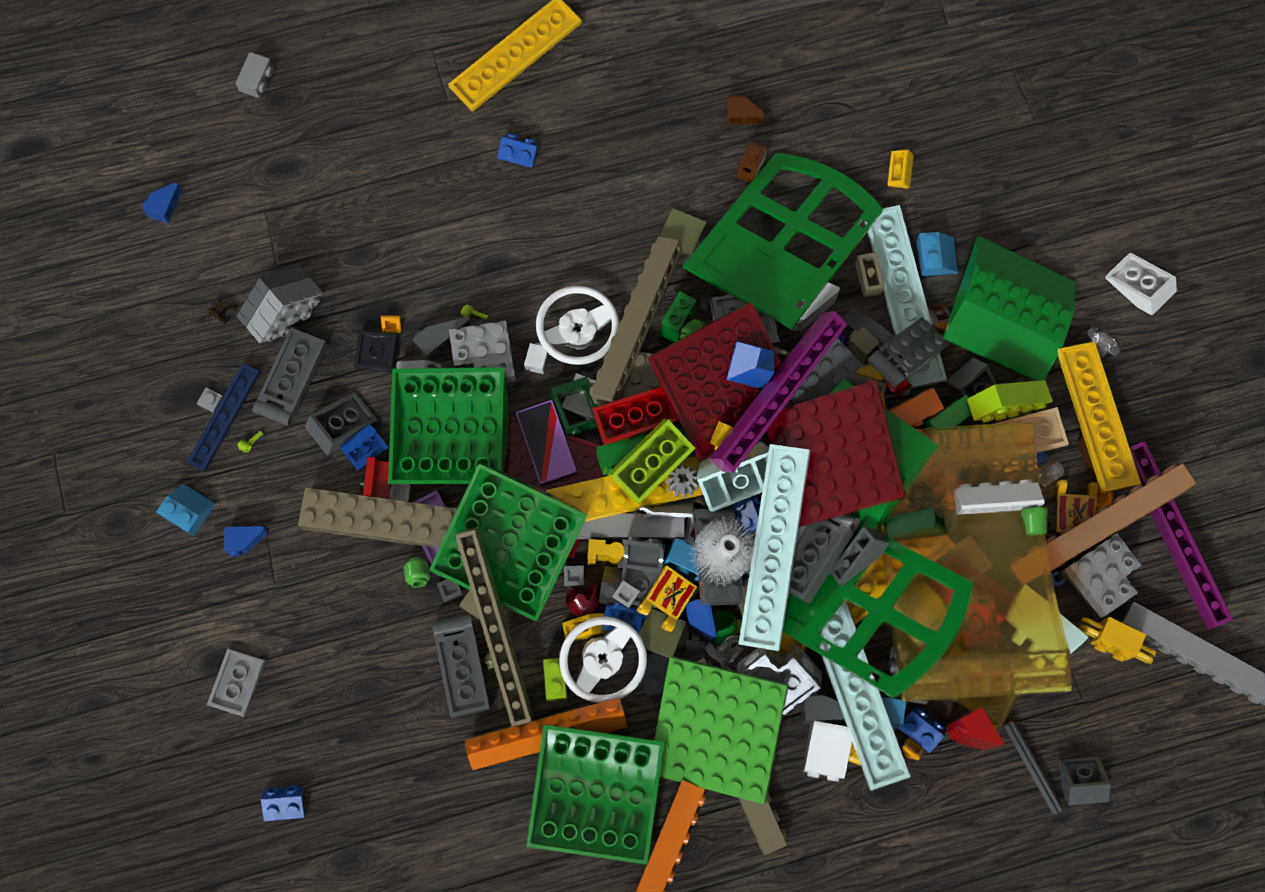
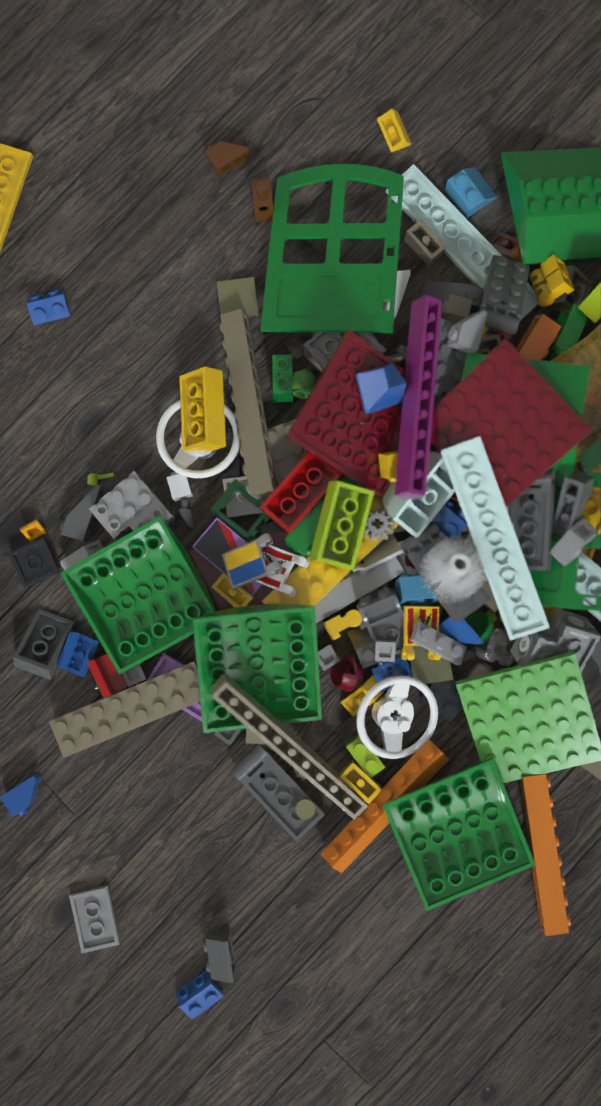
camera: 30 degrees left, 10 degrees up
bright green head [404,557,430,588] -> none
none -> dark grey bar [177,500,194,529]
none -> yellow slope [179,366,226,452]
none -> dark grey slope [203,929,236,983]
none -> yellow slope [211,573,253,608]
none -> flag [222,533,283,590]
none -> white flag [255,545,309,597]
none -> olive tile [295,798,315,819]
none -> yellow brick [339,759,382,804]
none -> light grey plate [410,622,467,665]
none -> light grey slope [447,311,487,353]
none -> yellow legs [529,254,574,307]
none -> light grey slope [550,519,599,566]

